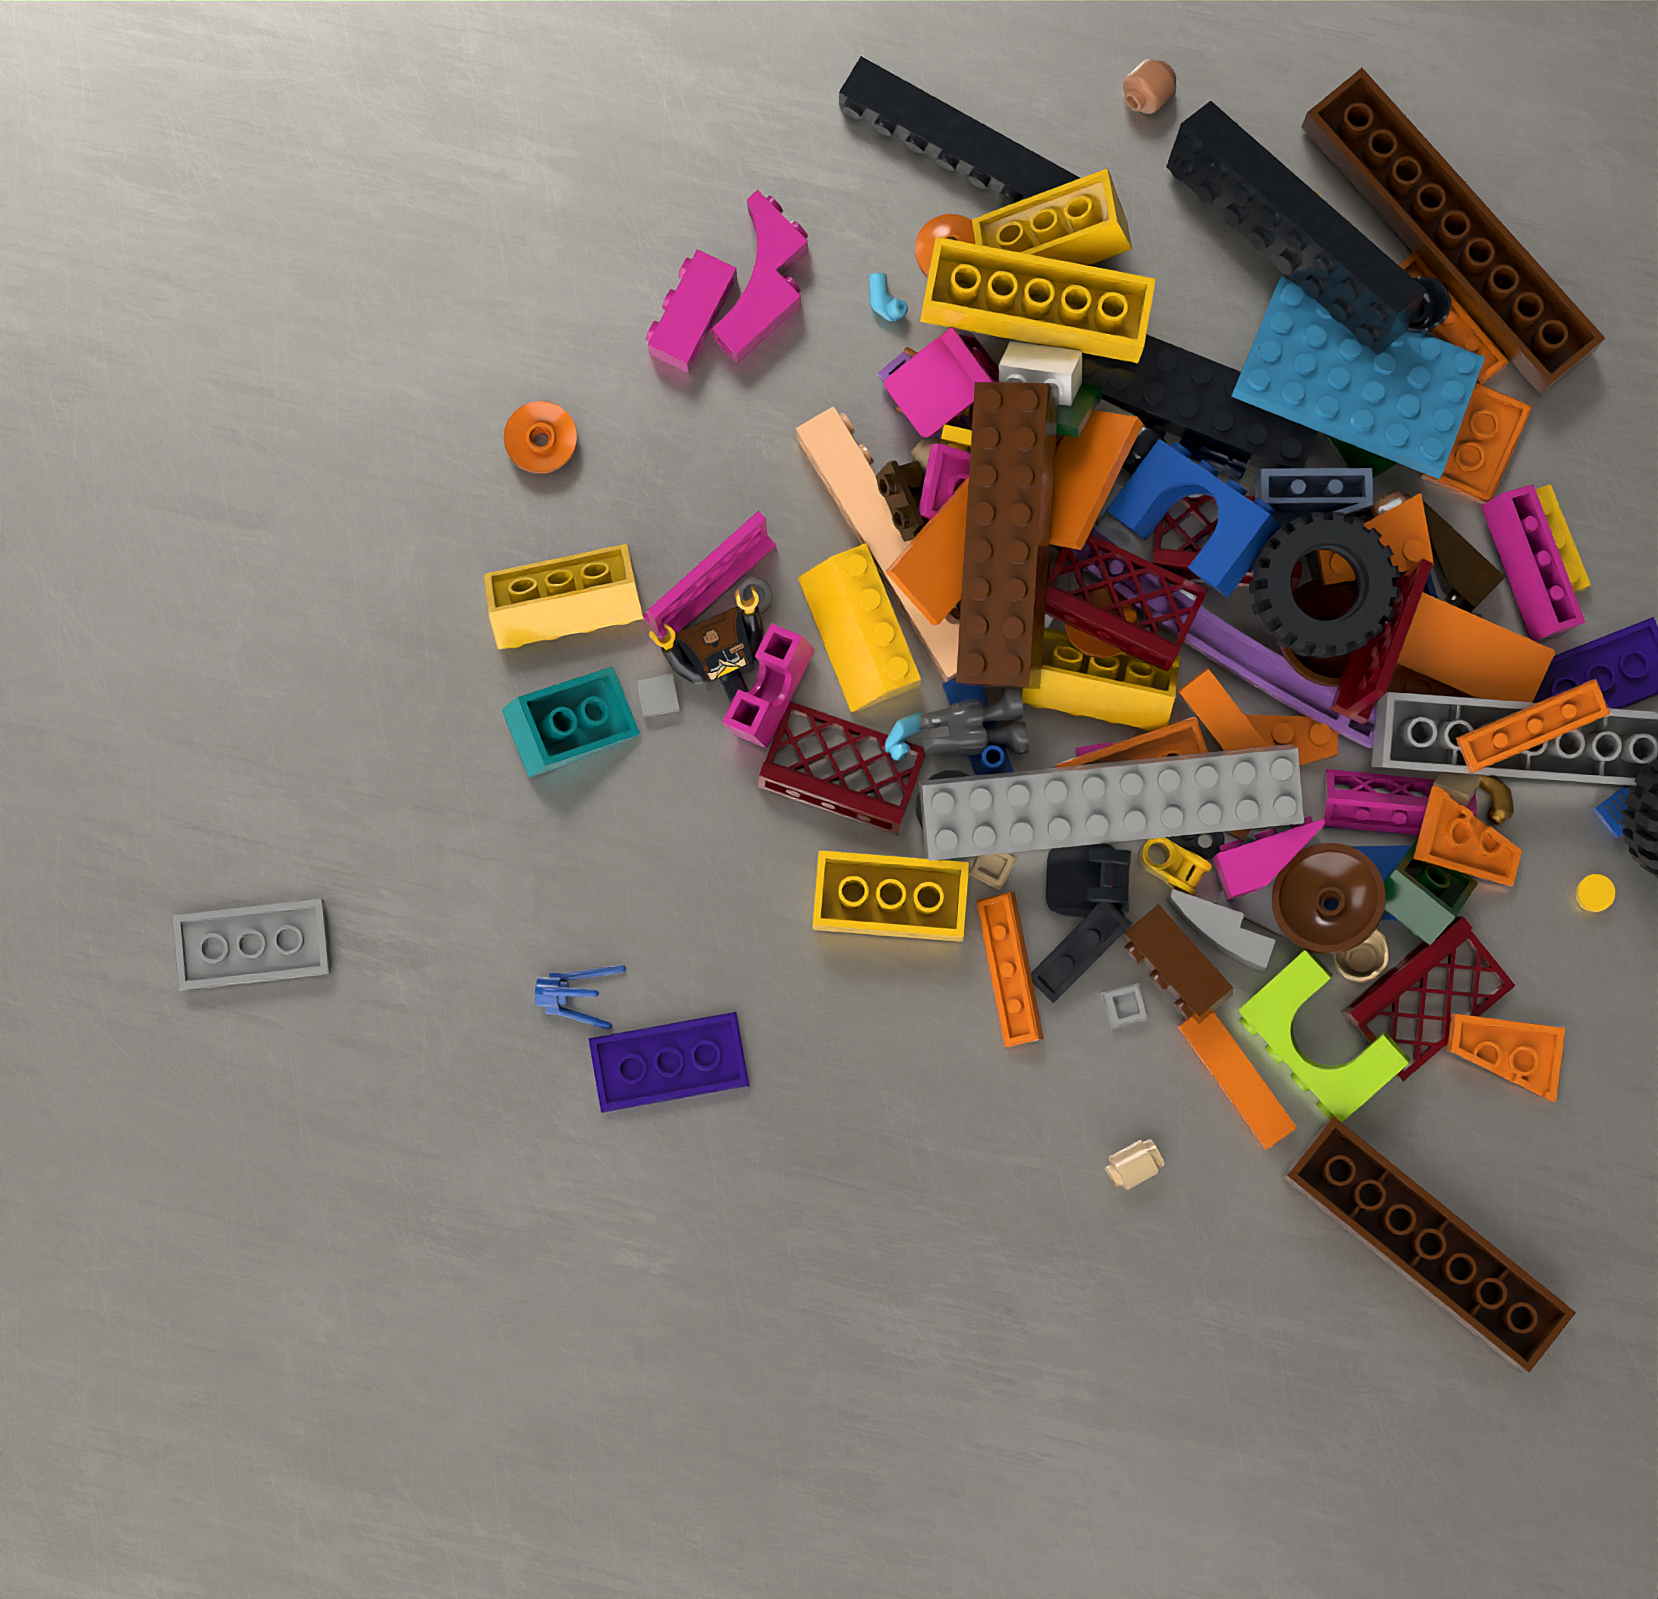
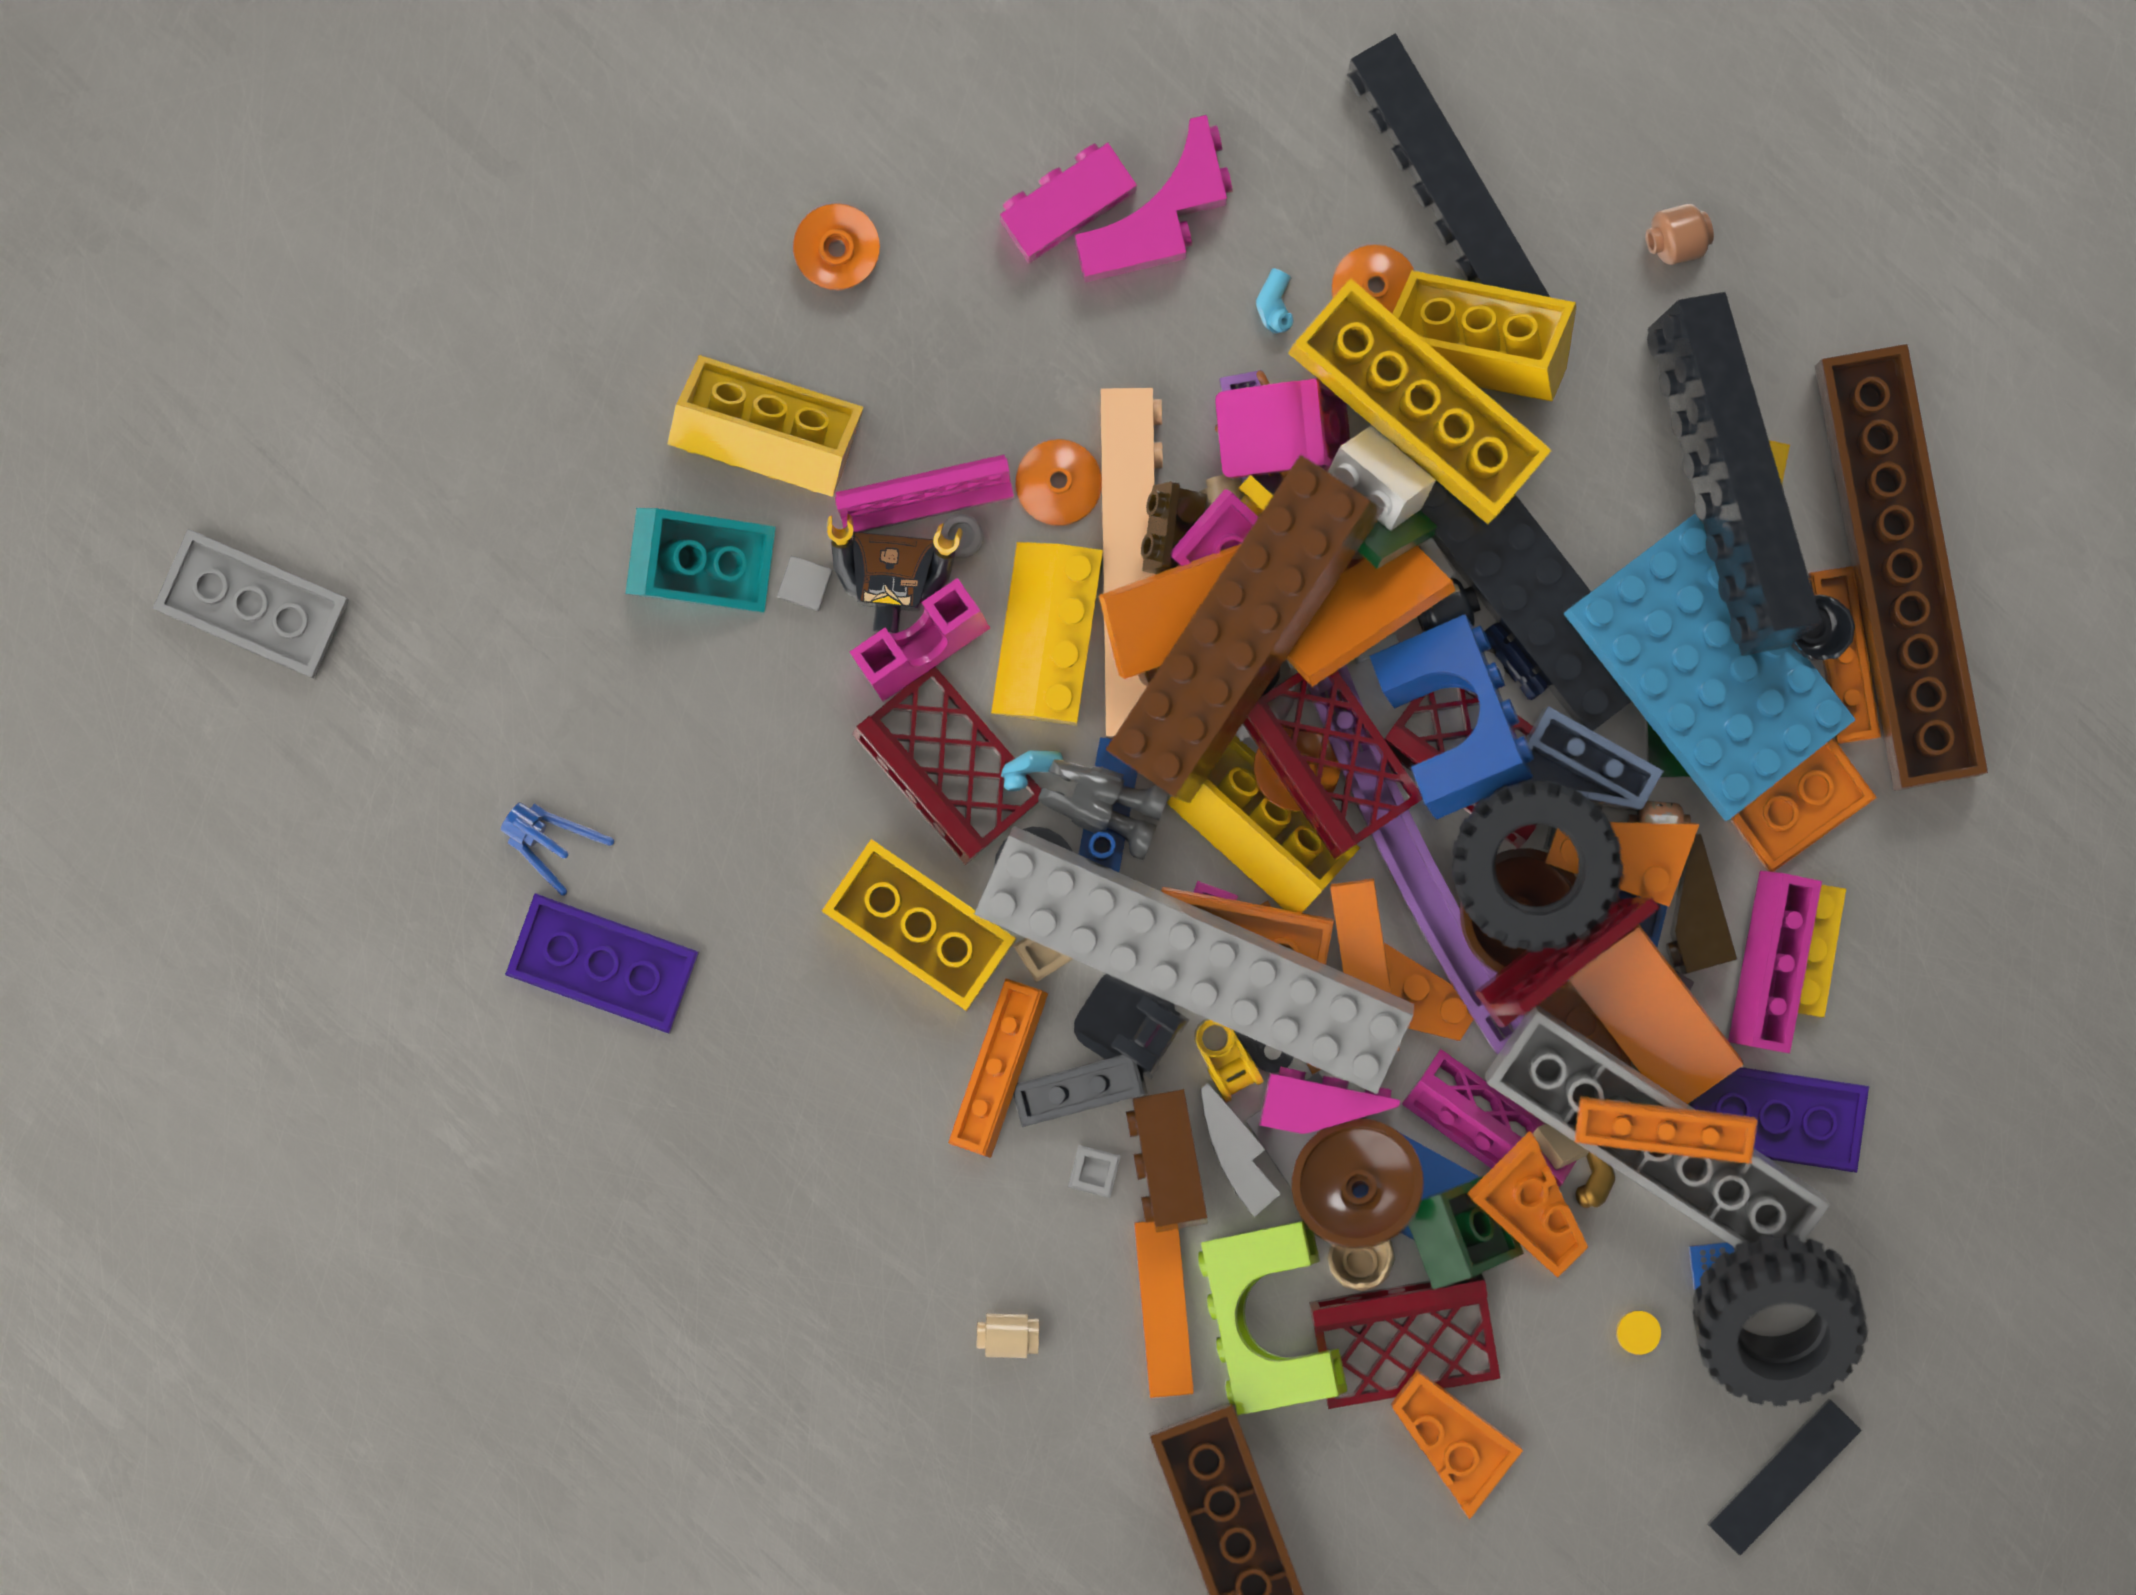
camera: 30 degrees right, 5 degrees up
none -> orange dish [1016,439,1102,526]

